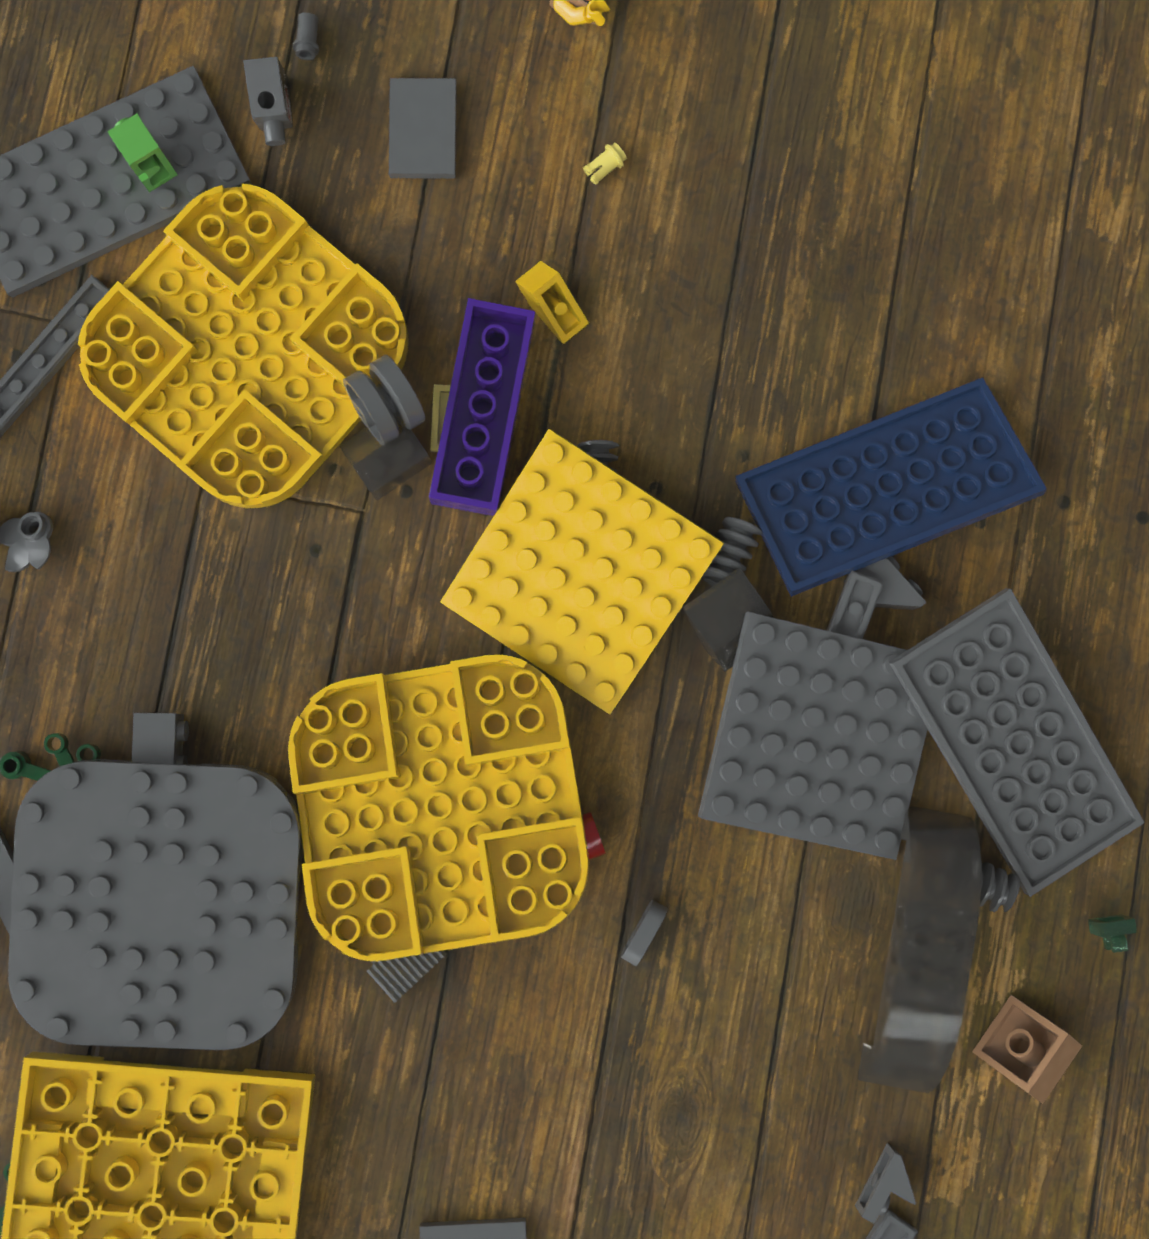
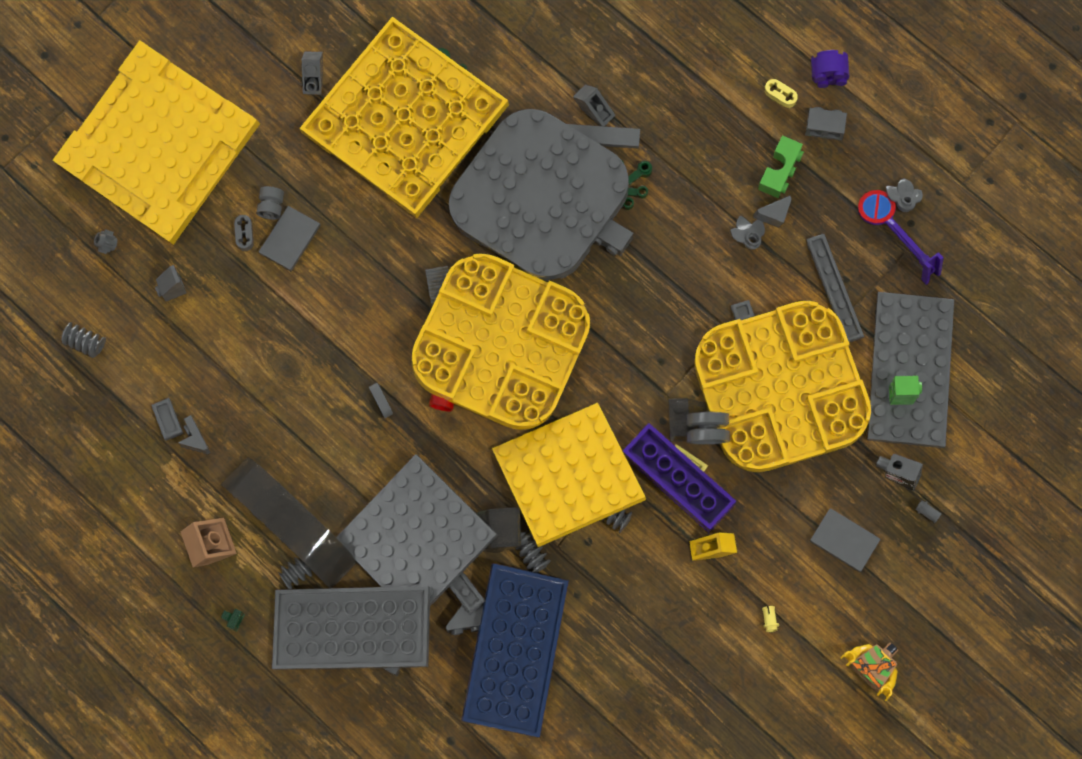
camera: 130 degrees right, 10 degrees down
none -> dark grey tile [730,300,754,320]

